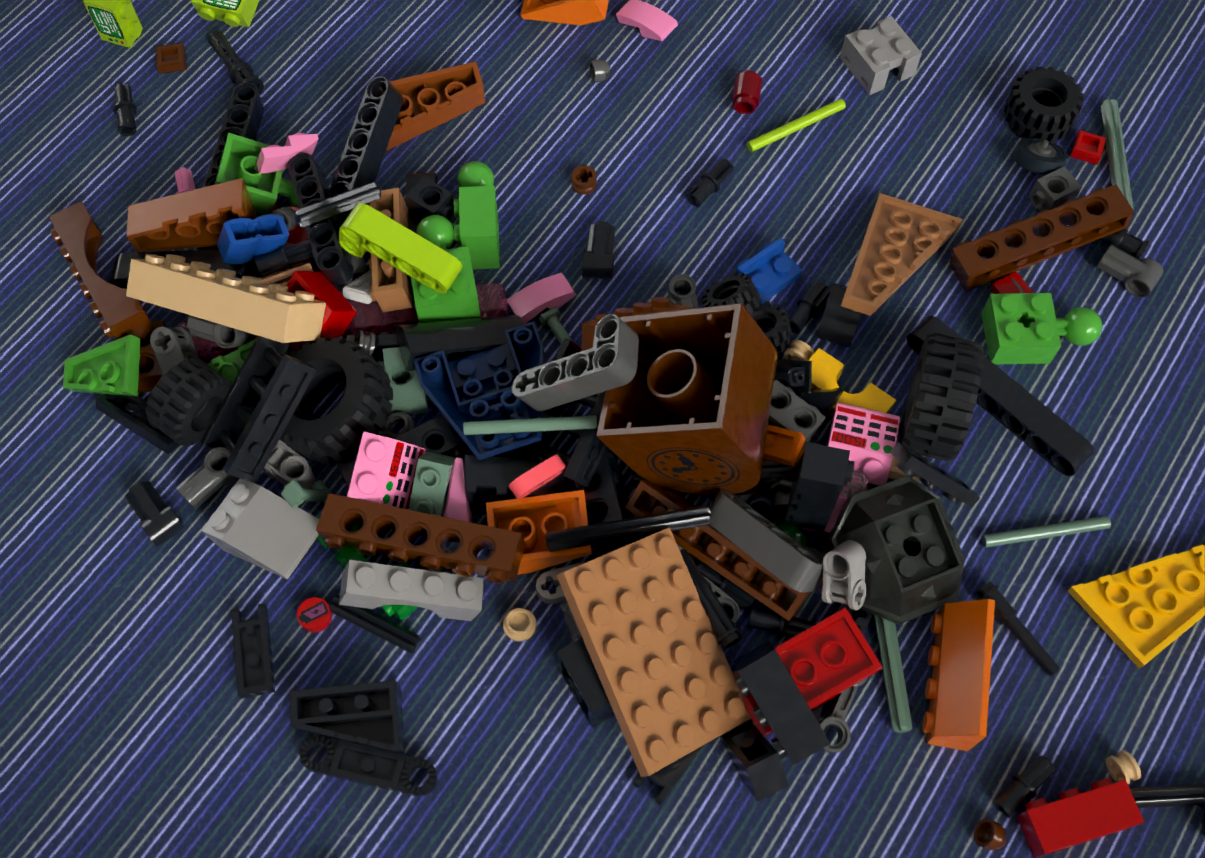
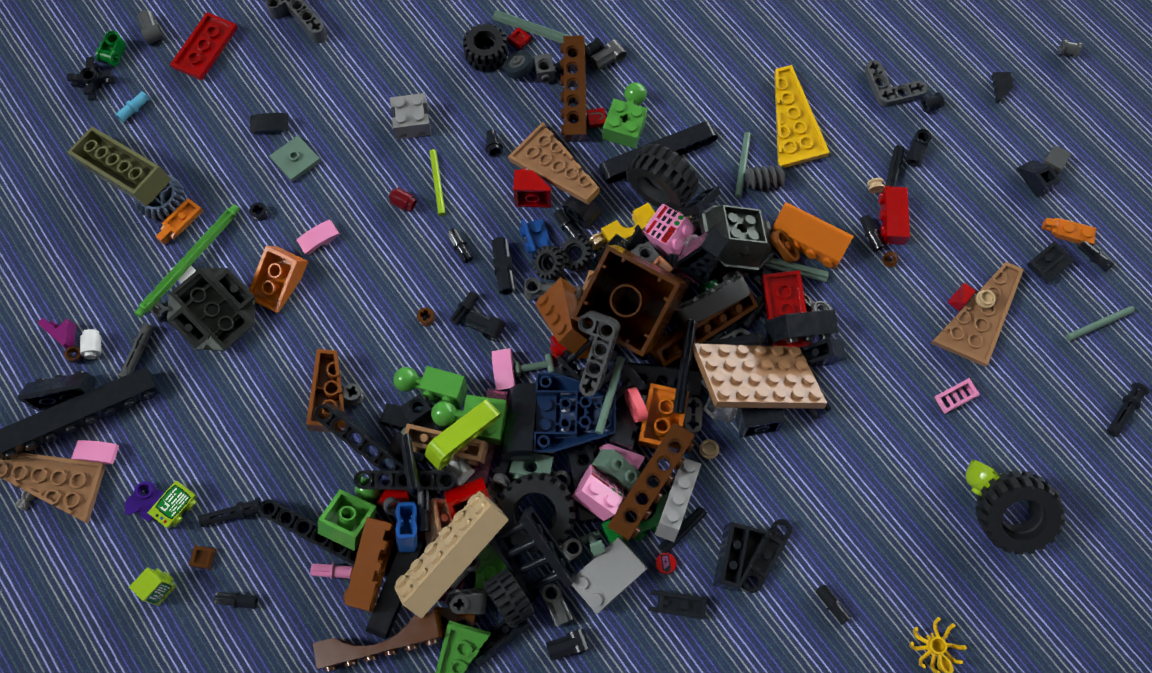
camera: 70 degrees left, 5 degrees up
bright pink slope [256,133,319,174] -> none
dark grey hinge [590,59,610,83] -> none
light grey piece [821,540,866,611] -> none
black pin [975,581,1061,676] -> none
none -> dark grey bush [343,383,364,406]
none -> black axle [450,291,480,326]
none -> black cone [485,129,503,157]
none -> black piece [492,237,515,295]
none -> red slope [513,169,551,208]
none -> dark grey piece [746,165,785,190]
none -> dark orange plate [770,229,800,263]

